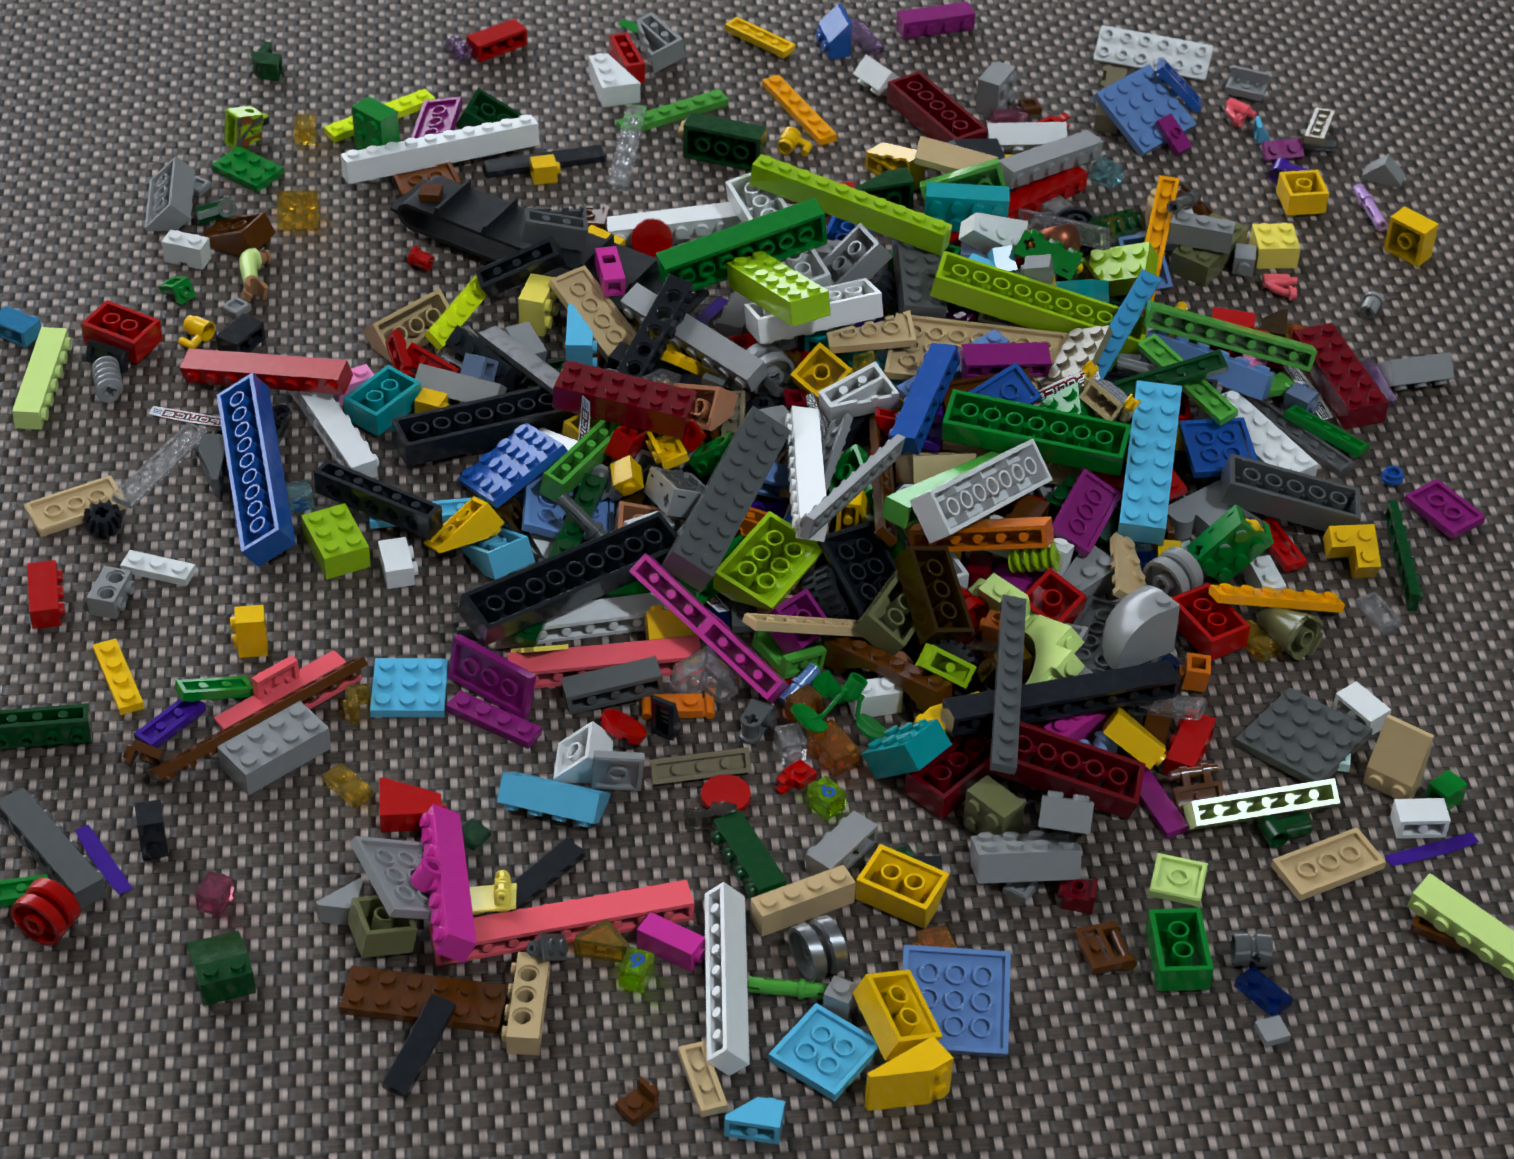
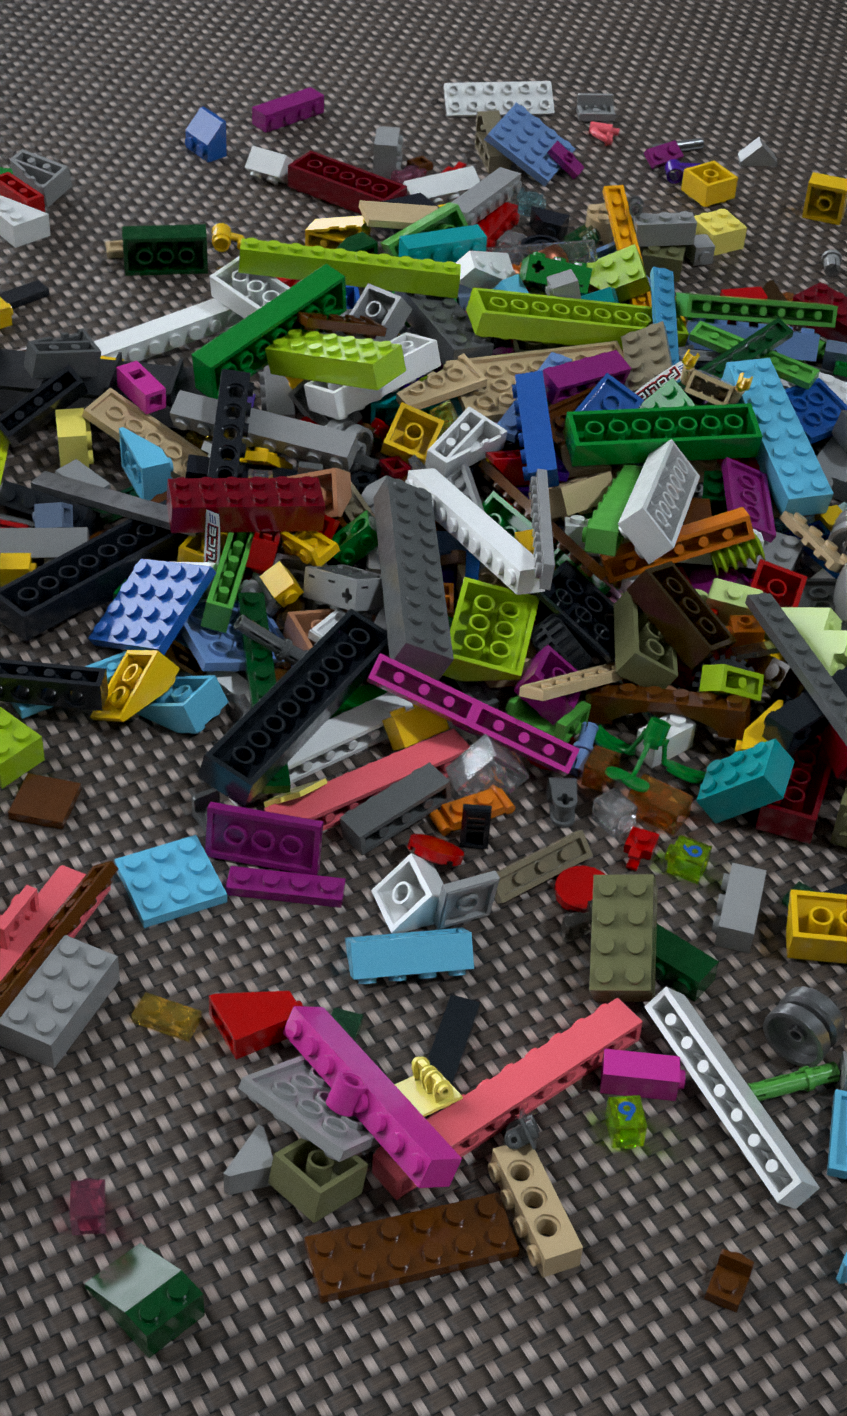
camera: 25 degrees left, 0 degrees up
clear yellow bracket [342,683,371,724] -> none
white brick [378,537,418,589] -> none
black tile [382,994,457,1098] -> none
clear yellow slope [575,919,628,964] -> none
clear tile [608,104,647,191] -> none
bright green plate [616,89,729,137] -> none
red tile [631,218,673,258] -> none
tan plate [678,1041,728,1118] -> none
yellow plate [725,17,796,59] -> none
tan brick [750,864,856,937] -> none
light orange plate [762,75,837,146] -> none
clear purple tile [850,18,884,56] -> none
blue plate [1156,57,1202,113] -> none
medium azure slope [1253,116,1271,144] -> none
coral plant [1262,274,1297,301] -> none
dark tan plate [1303,108,1335,147] -> none
lavender pin [1352,184,1388,231] -> none
none -> reddish brown tile [8,773,82,829]
none -> reddish brown wing [296,312,387,339]
none -> black slope [529,206,569,241]
none -> olive brick [589,874,658,1002]

